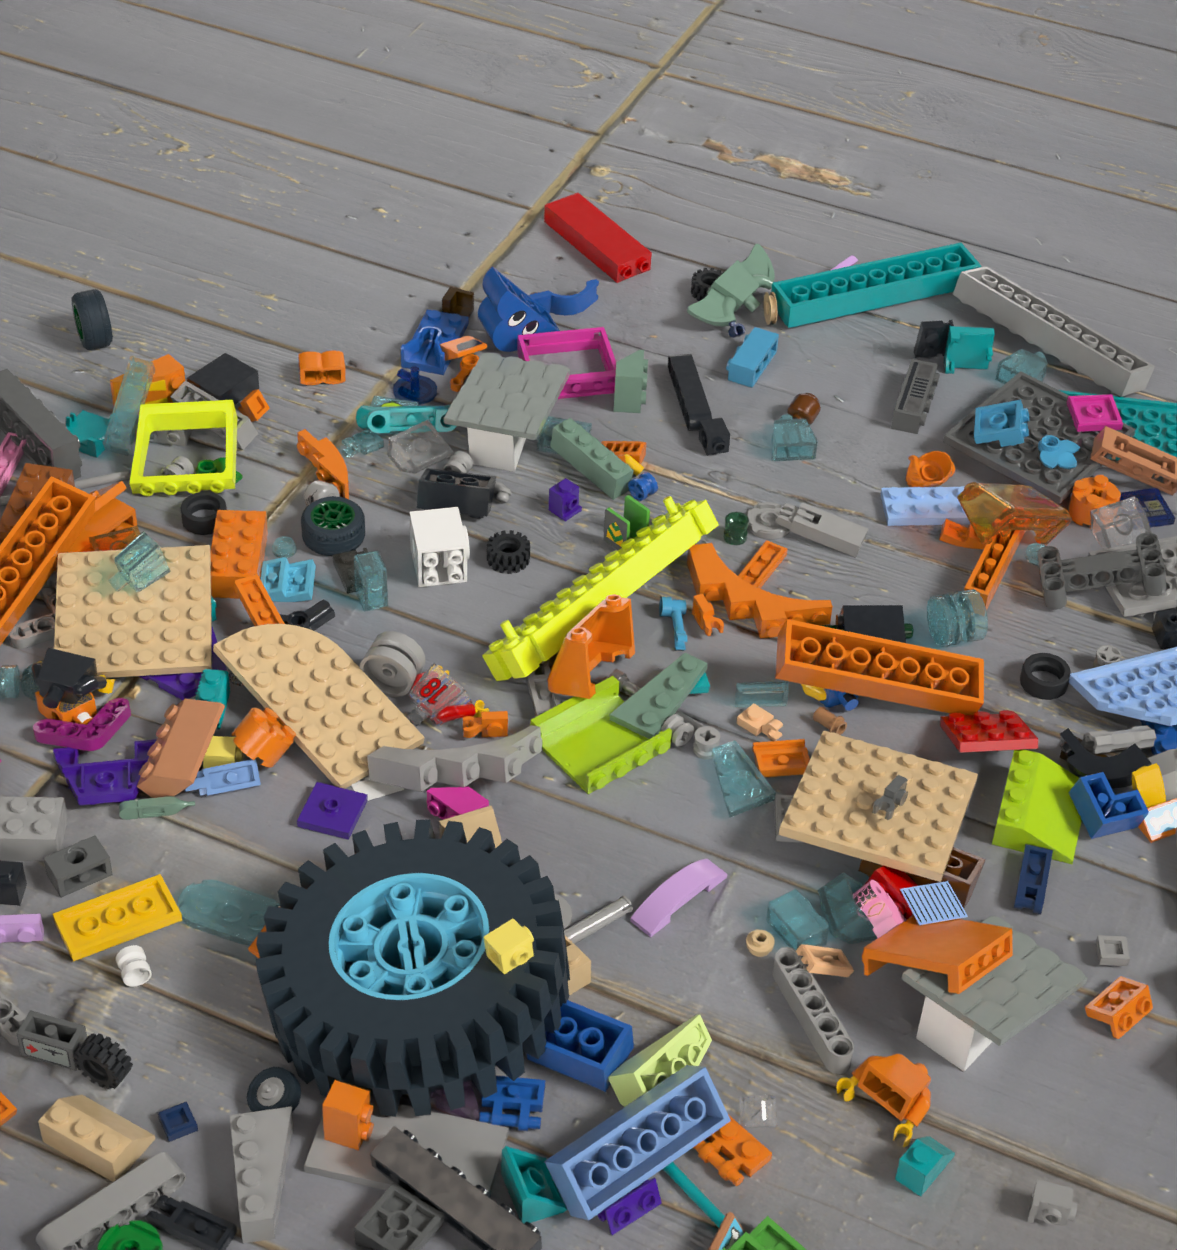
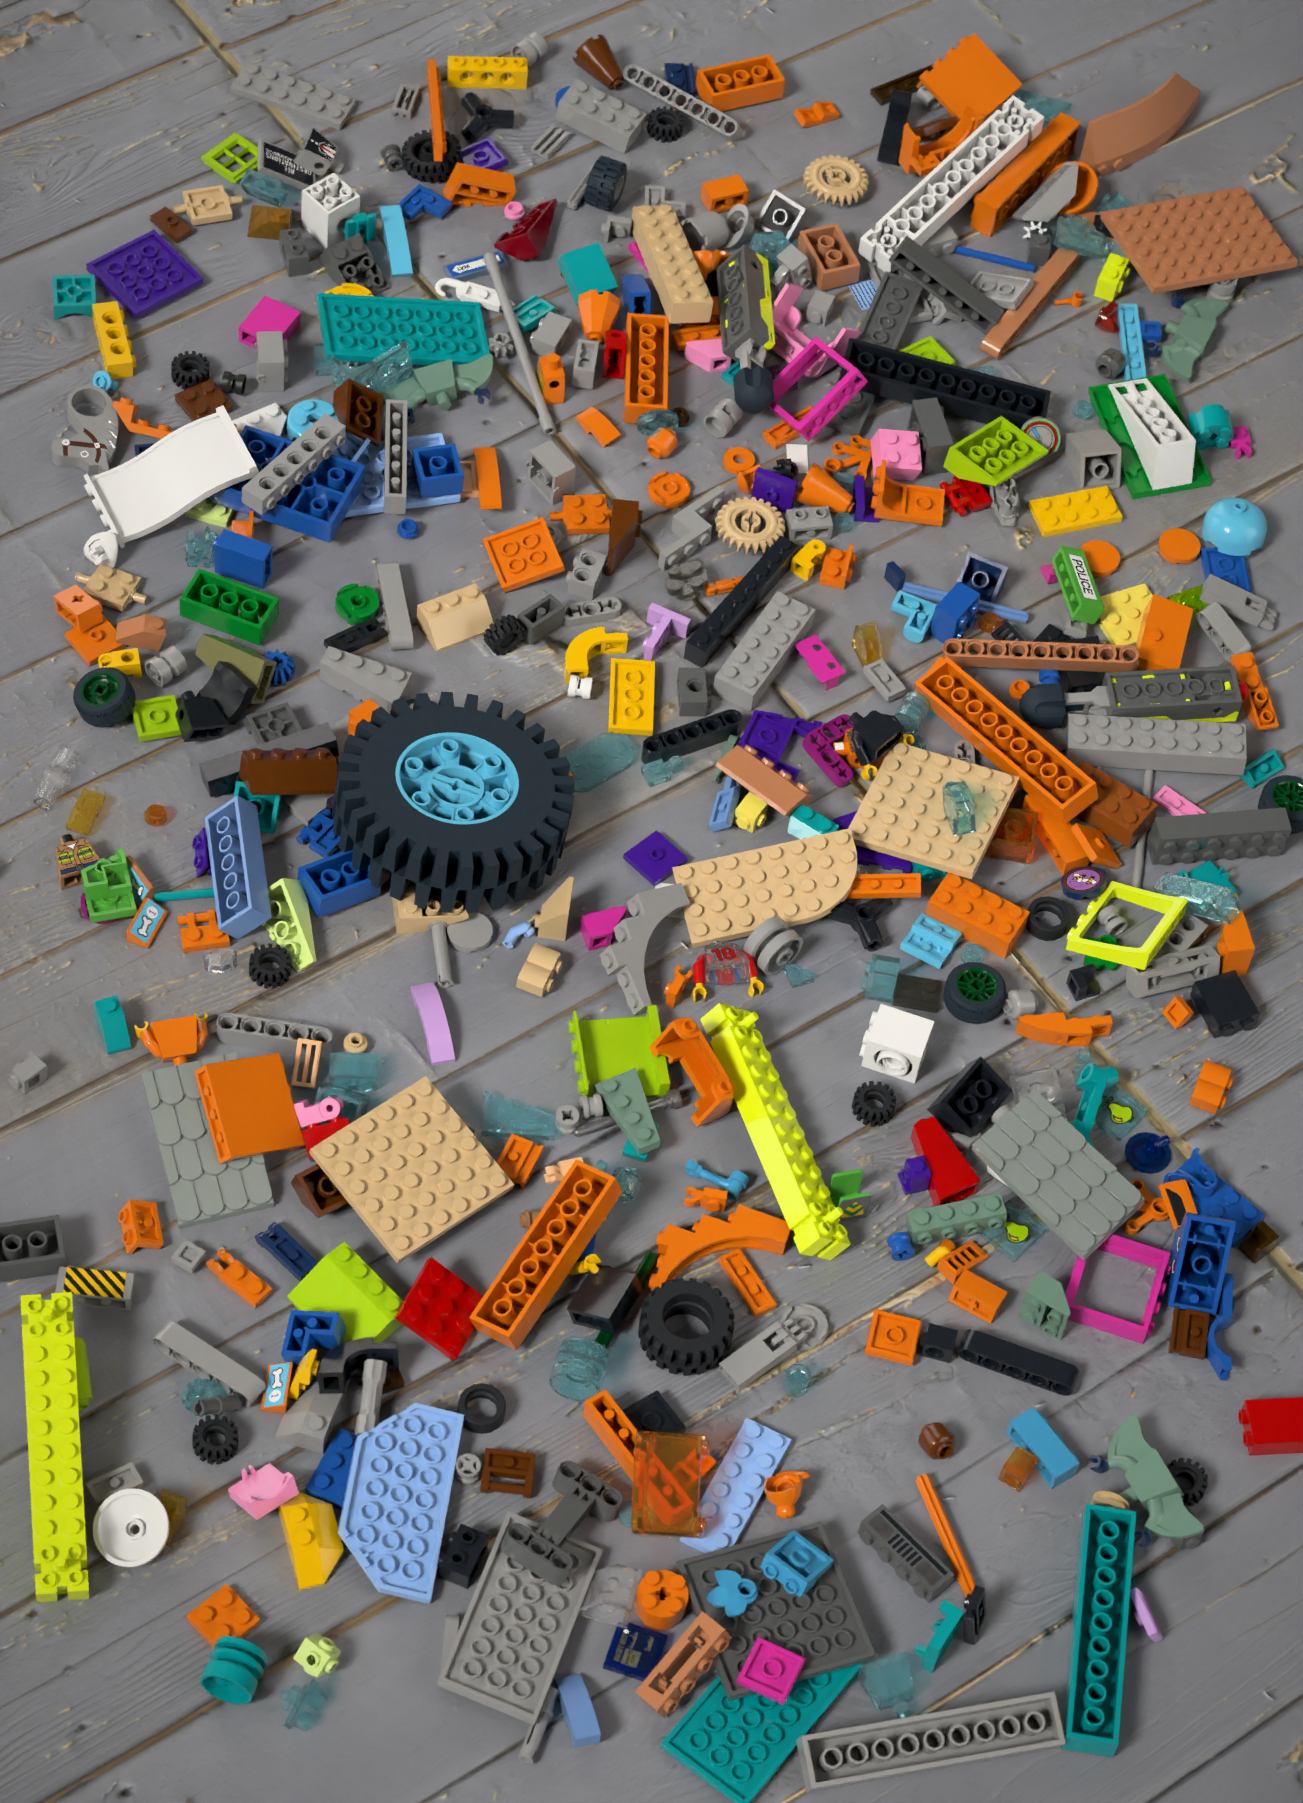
camera: 115 degrees right, 10 degrees up
dark blue tile [158,1101,198,1142] -> none
orange brick [231,707,296,768] -> none
light yellow brick [483,919,534,974] -> none
clear green wheel [723,512,749,545] -> none
clear light blue torso [772,414,818,461] -> none
dark grey plate [872,775,908,820] -> none
light blue sticker [900,881,968,925] -> none
none -> slope [126,897,168,948]
none -> orange hinge [206,1249,273,1309]
none -> reddish brown slope [239,747,338,795]
none -> black tyre [249,943,292,989]
none -> reddish brown plate [480,1448,536,1499]
none -> tan brick [516,943,563,997]
none -> yellow arch [564,627,628,684]
none -> clear light blue head [612,1165,643,1203]
none -> black plate [622,1390,686,1451]
none -> black tyre [638,1278,735,1376]
none -> black beam [641,709,742,766]
none -> clear light blue plate [641,755,683,788]
none -> clear light blue wheel [783,1364,811,1397]
none -> orange plate [864,1309,922,1366]
none -> red slope [911,1116,981,1206]
none -> orange axle [916,1474,977,1598]
none -> orange hinge [948,1269,1008,1324]
none -> clear orange panel [998,1447,1039,1492]
none -> tile [1061,866,1106,900]
none -> black panel [1066,964,1101,1001]
none -> reddish brown plate [1168,1307,1210,1360]

